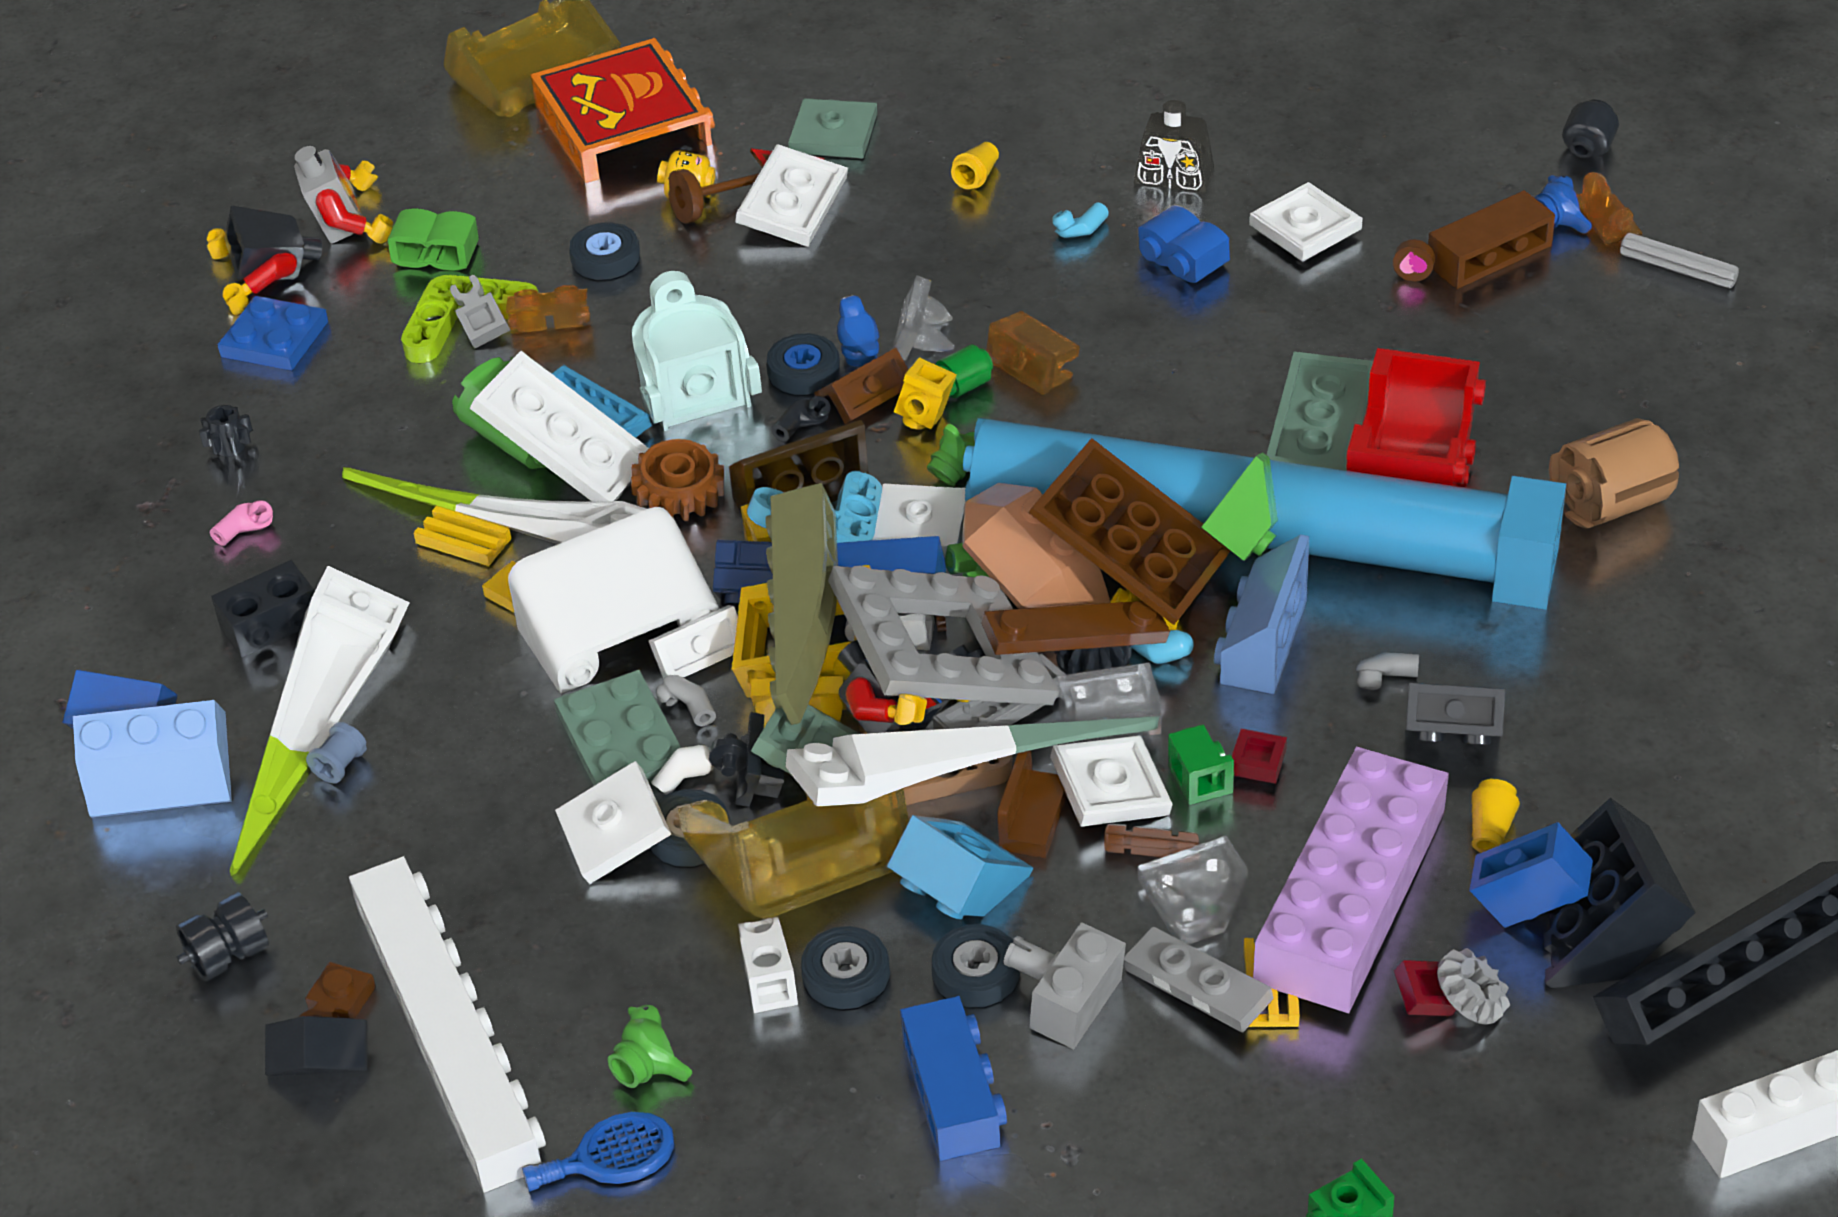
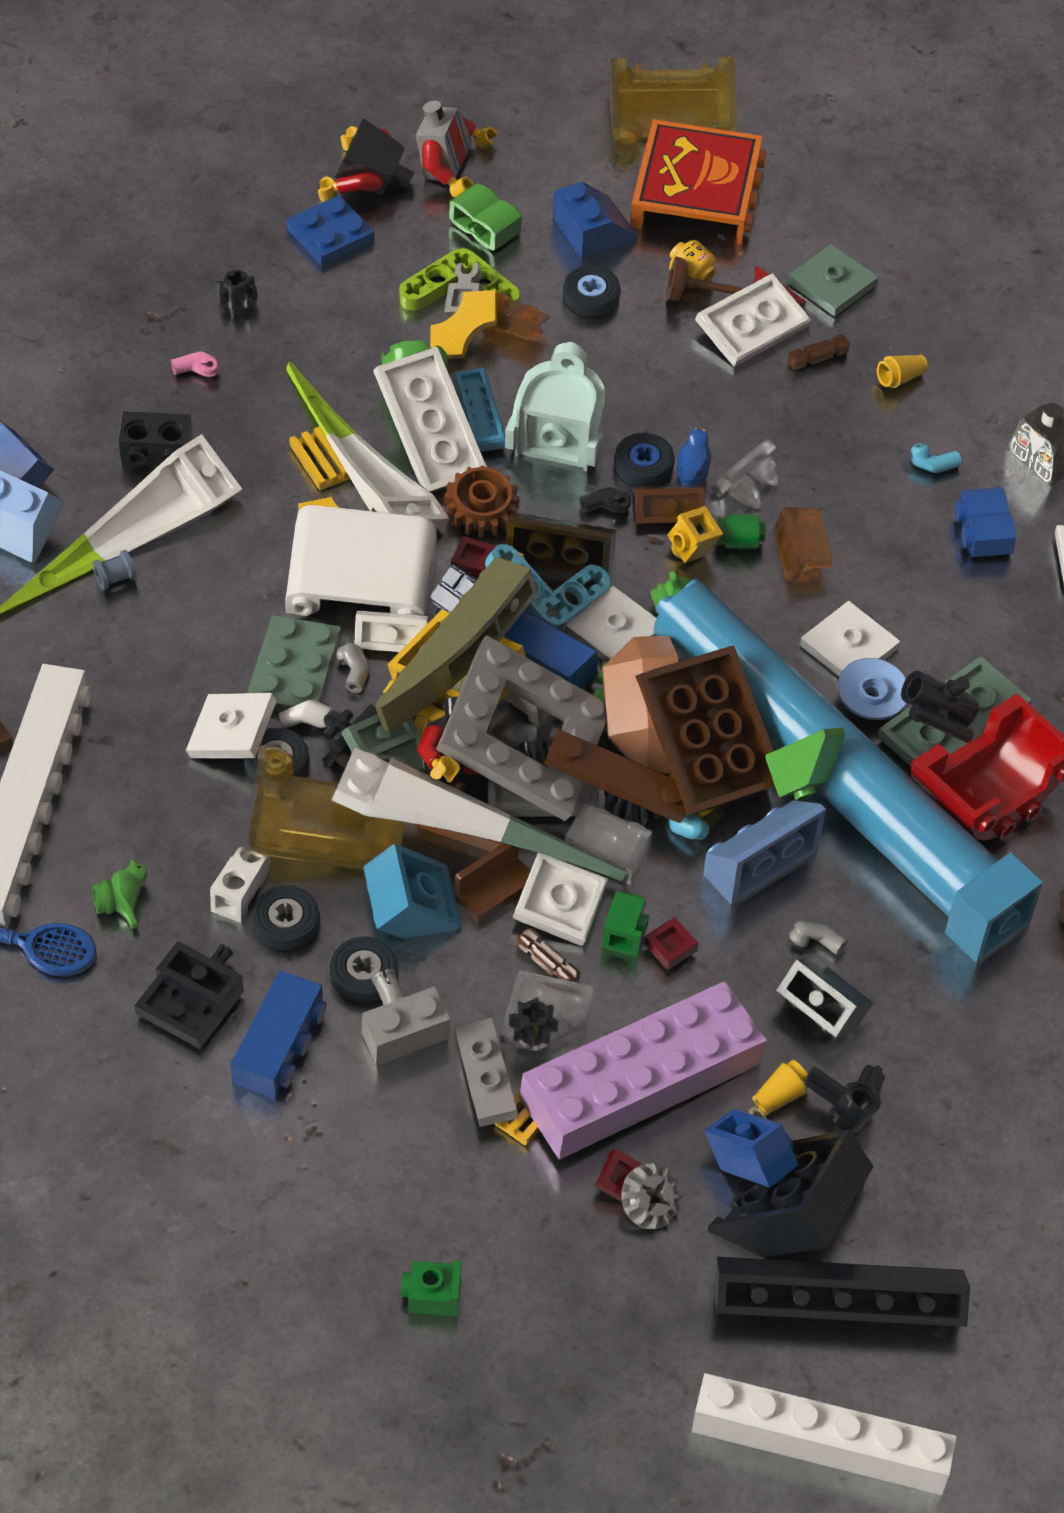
camera: 30 degrees right, 10 degrees up
none -> black plate [134,941,244,1049]
none -> yellow tile [430,290,498,359]
none -> dark red plate [451,536,496,578]
none -> black gear [509,997,558,1049]
none -> blue slope [553,182,638,259]
none -> reddish brown axle [788,334,850,370]
none -> white plate [800,601,900,677]
none -> black axle [803,1065,885,1134]
none -> light blue dish [837,658,906,720]
none -> black pin [901,670,979,743]

